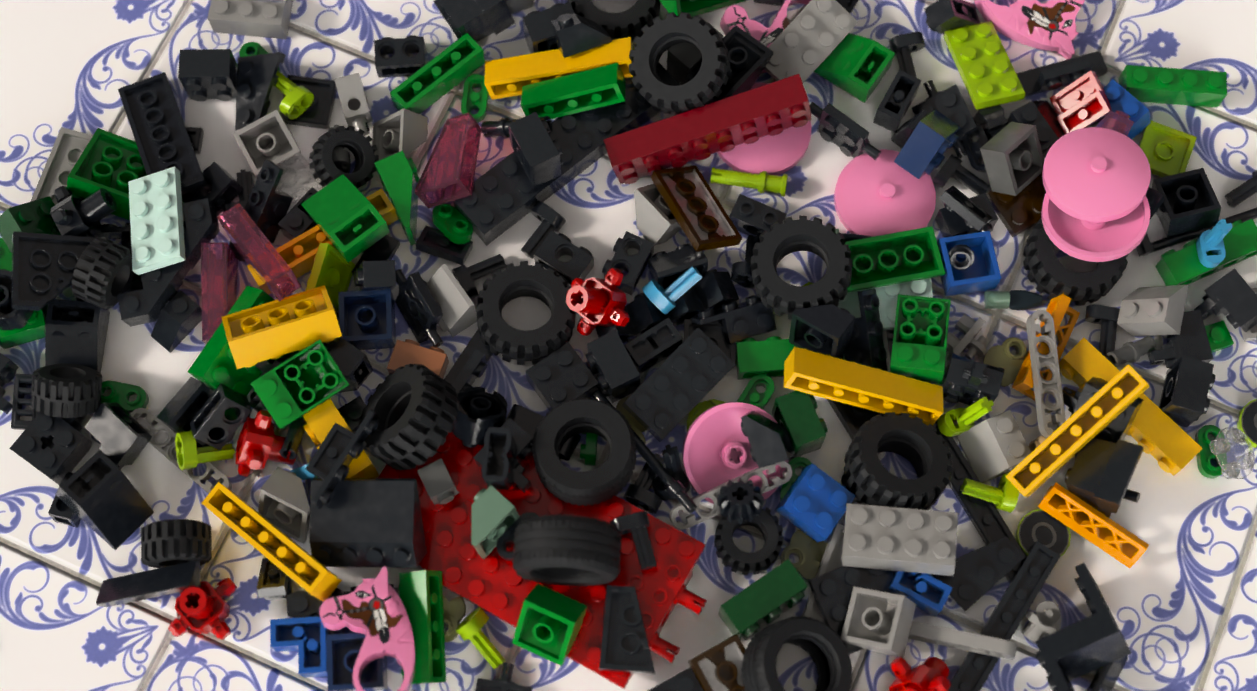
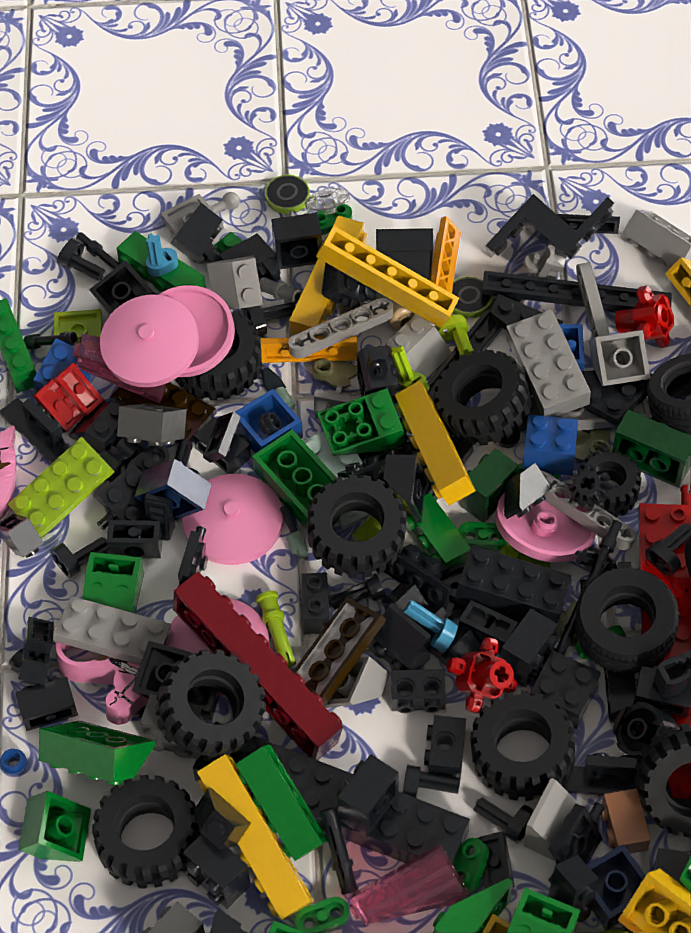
camera: 115 degrees left, 15 degrees down
none -> black bar [24,331,78,349]

